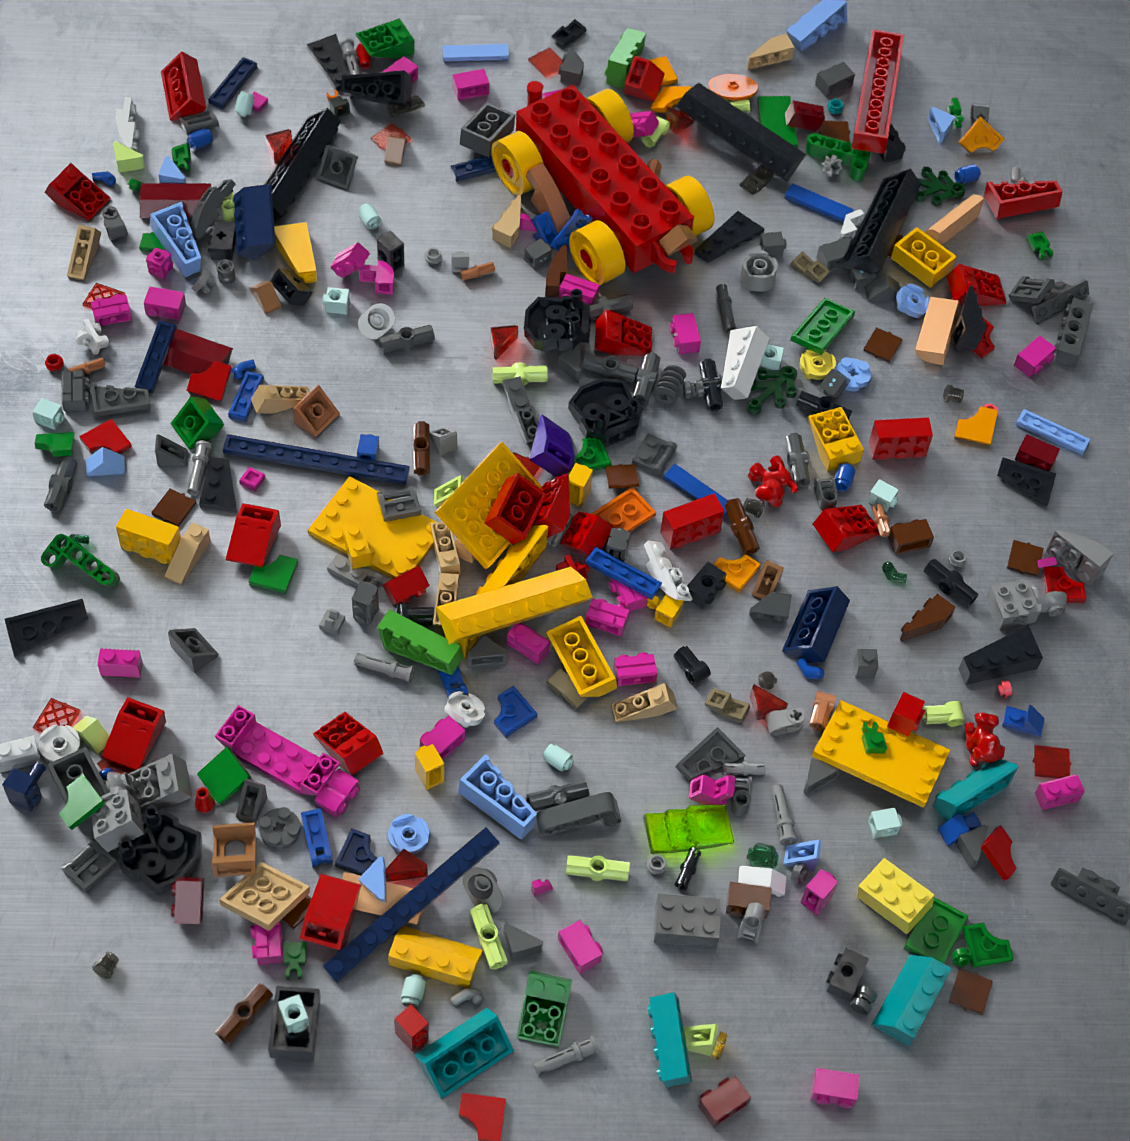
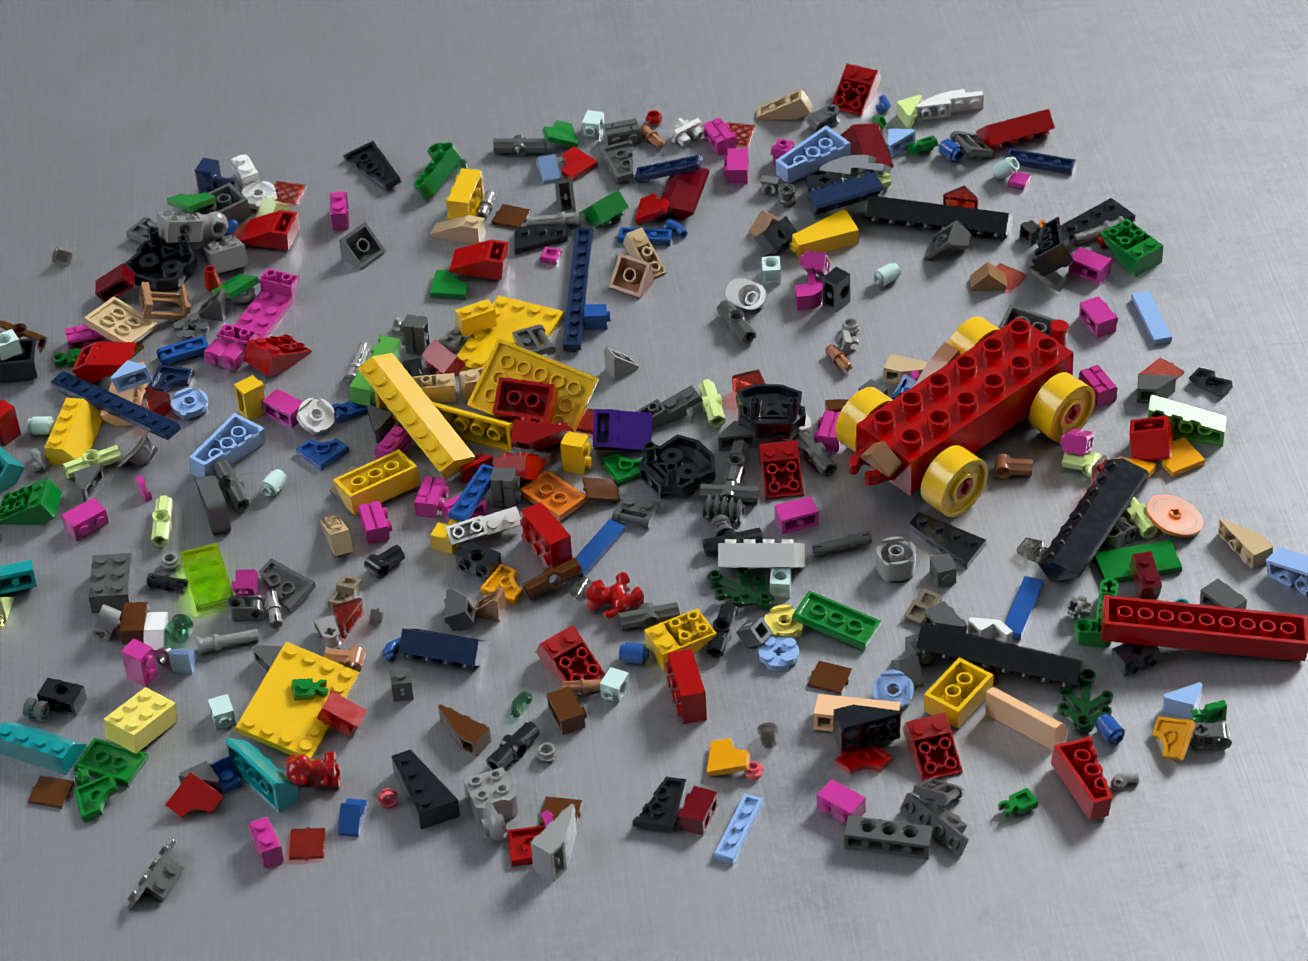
camera: 90 degrees right, 15 degrees down
reddish brown piece [413,421,430,476] -> none
dark grey piece [814,477,838,511] -> none
yellowish green piece [923,701,965,727] -> none

